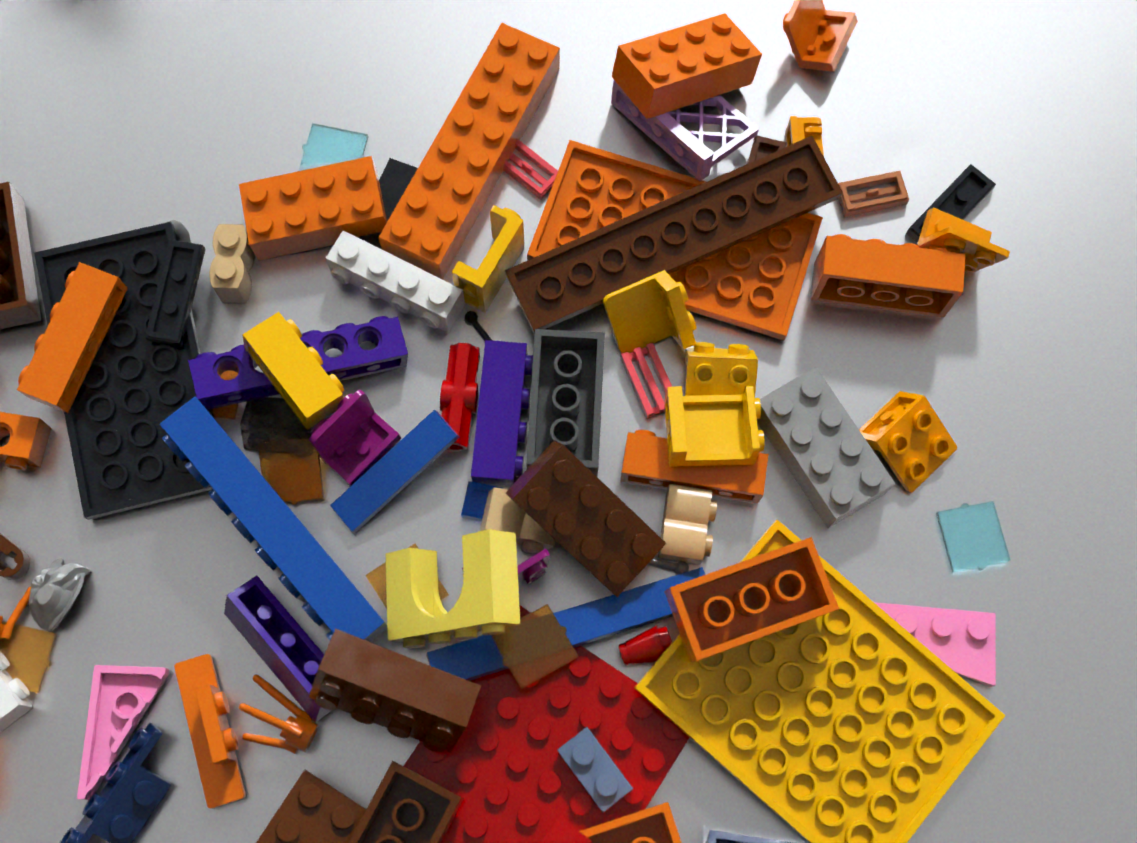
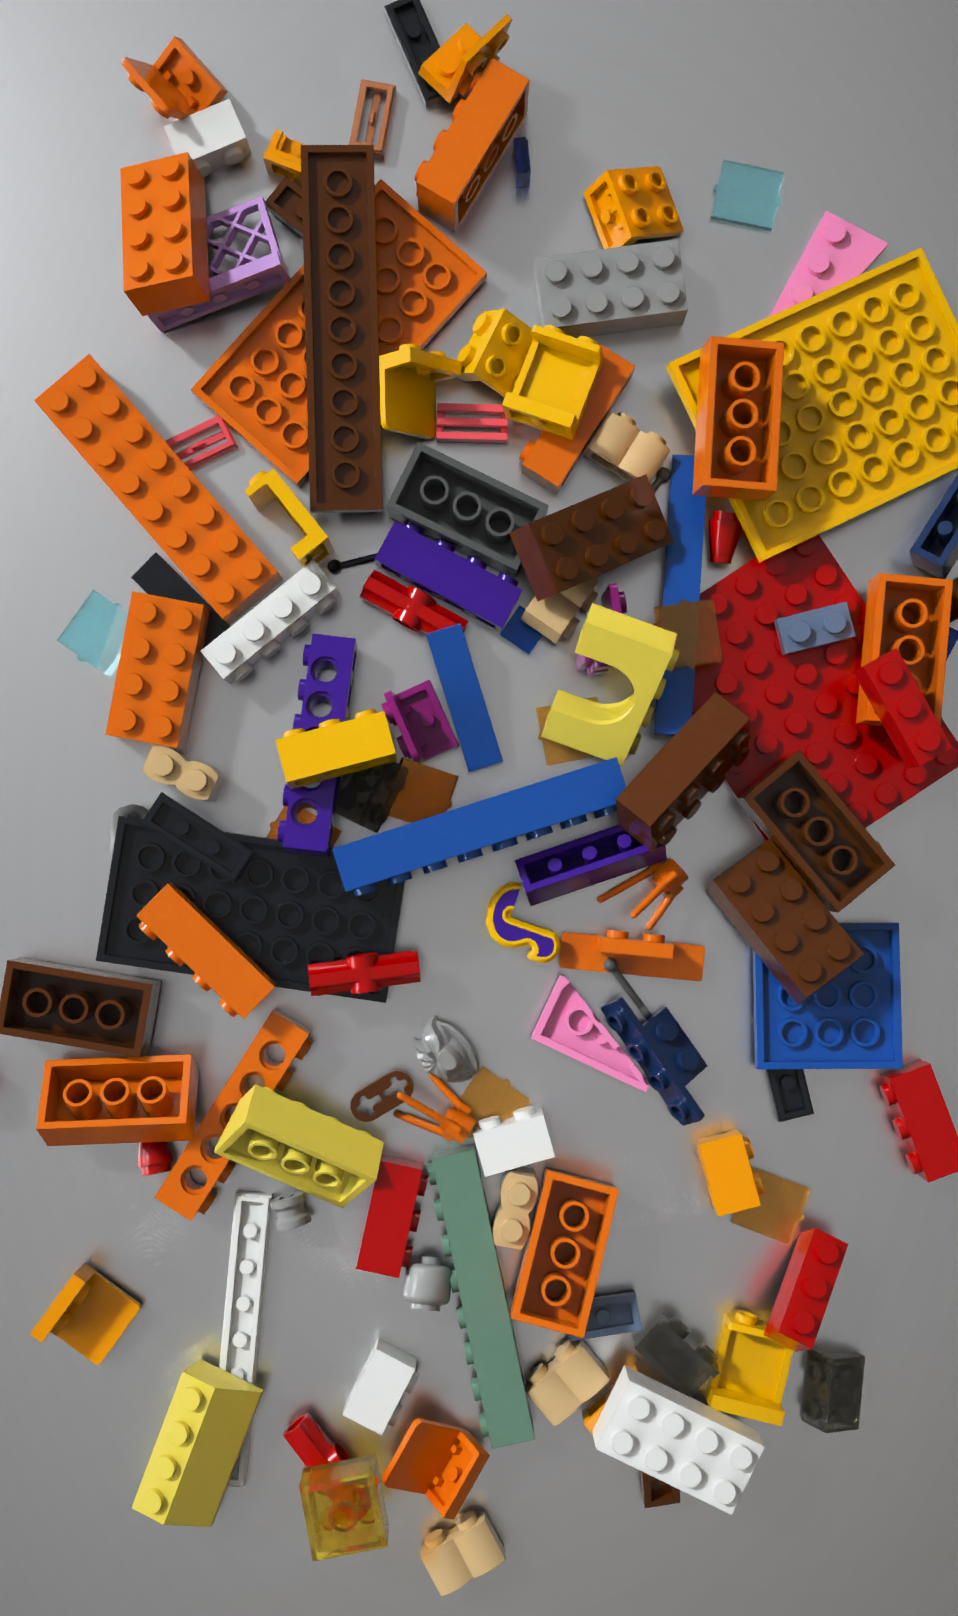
camera: 65 degrees left, 15 degrees up
none -> white brick [163,99,251,178]
none -> red piece [307,950,421,996]
none -> animal [486,882,561,963]
none -> clear blue tile [512,137,531,188]
none -> dark grey hinge [604,958,652,1019]

